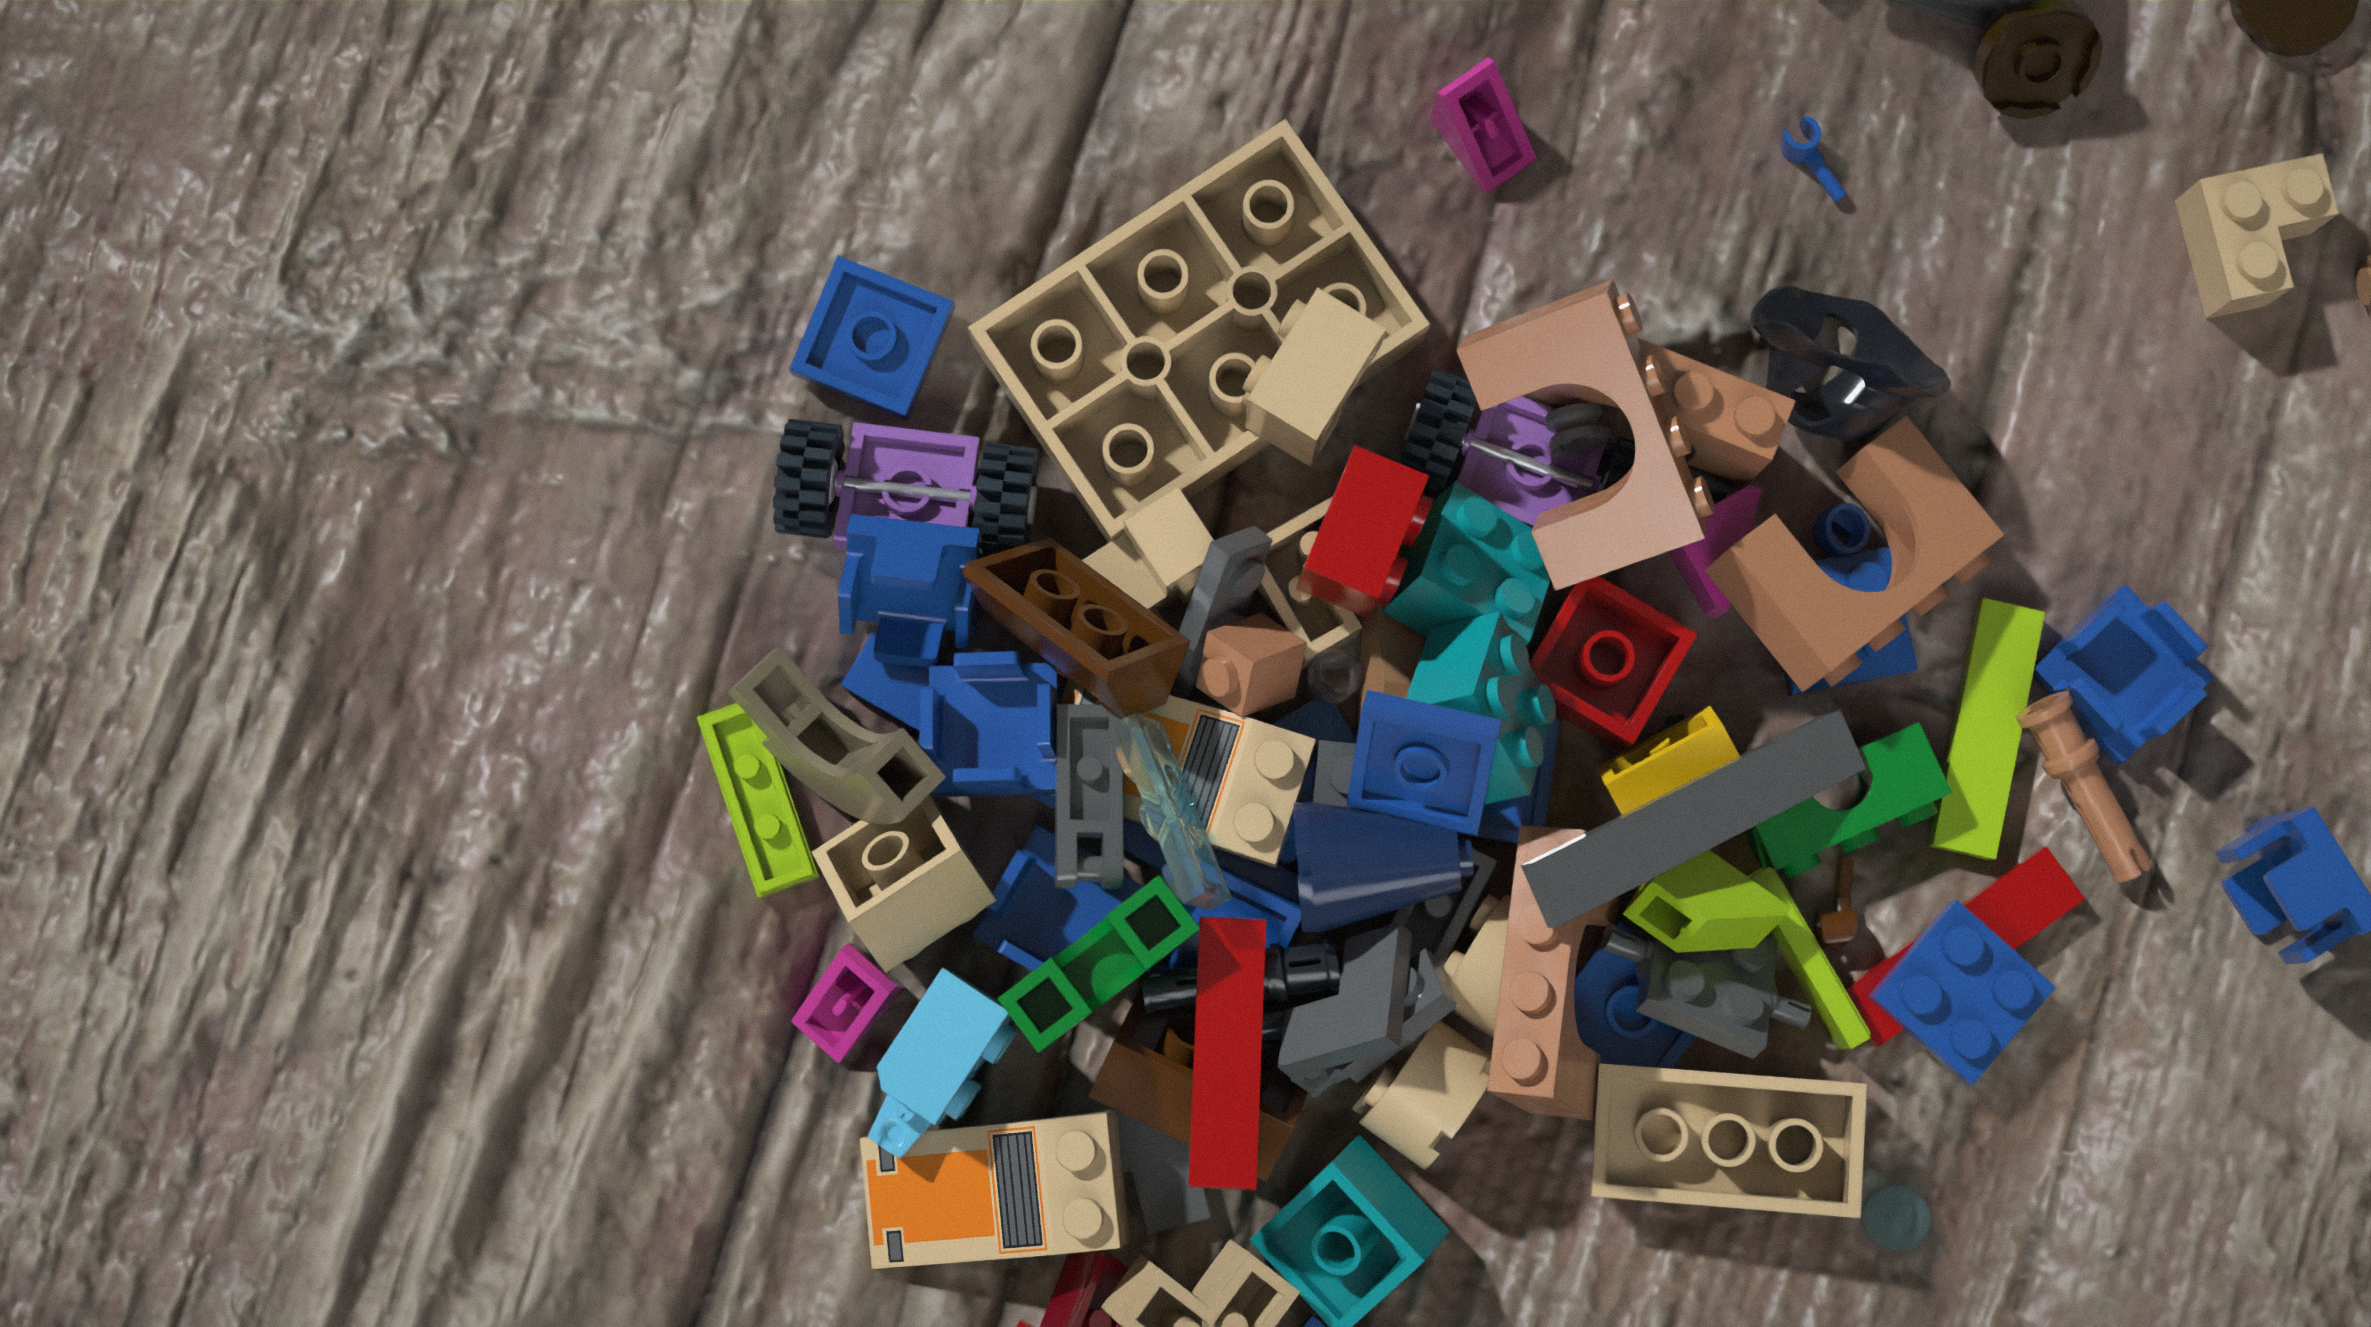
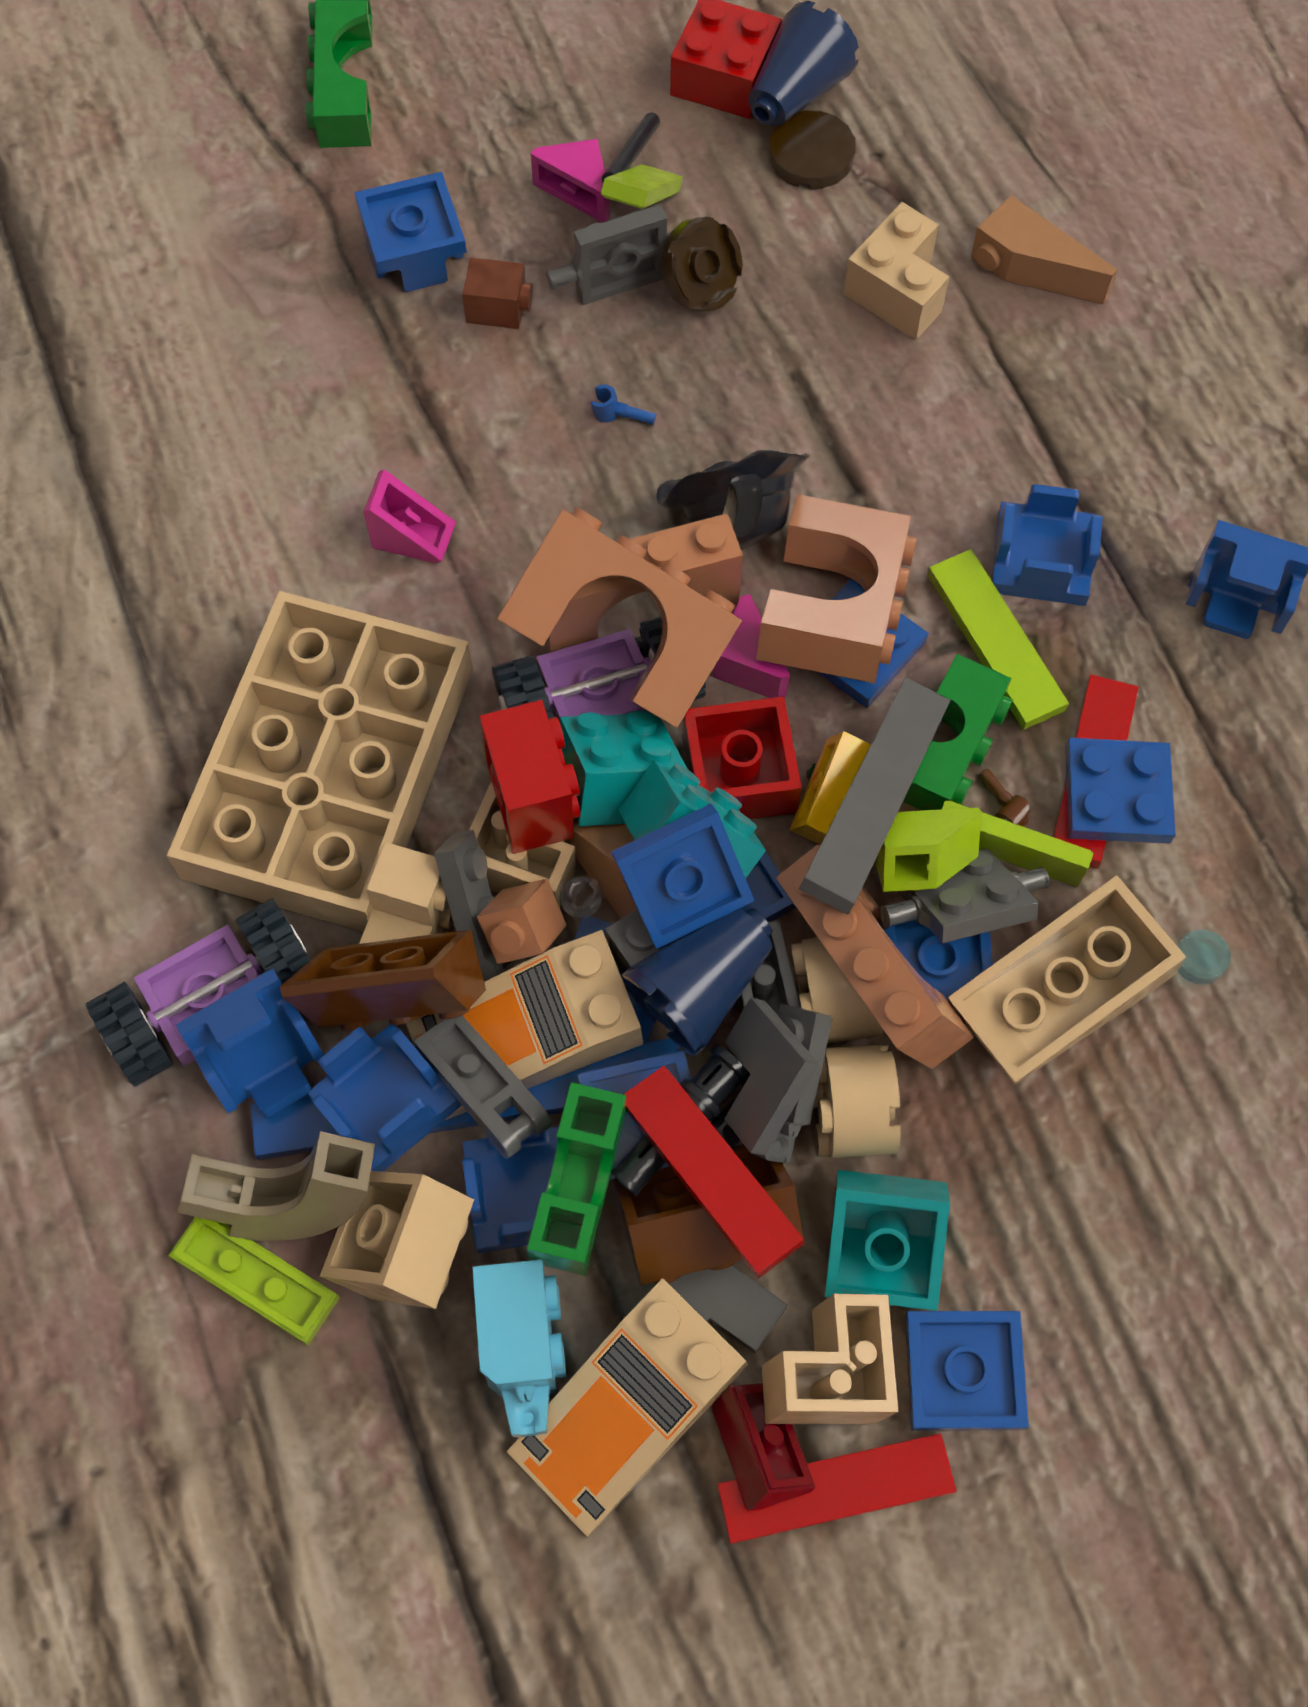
camera: 40 degrees left, 15 degrees down
blue plate [789,255,956,421] -> none
dark pink slope [791,943,906,1064] -> none
clear light blue plate [1113,713,1232,910] -> none
tan brick [1241,287,1386,467] -> none
dark grey bush [1545,403,1608,455] -> none
blue hinge [1812,503,1870,556] -> none
nougat pin [2016,691,2153,883] -> none

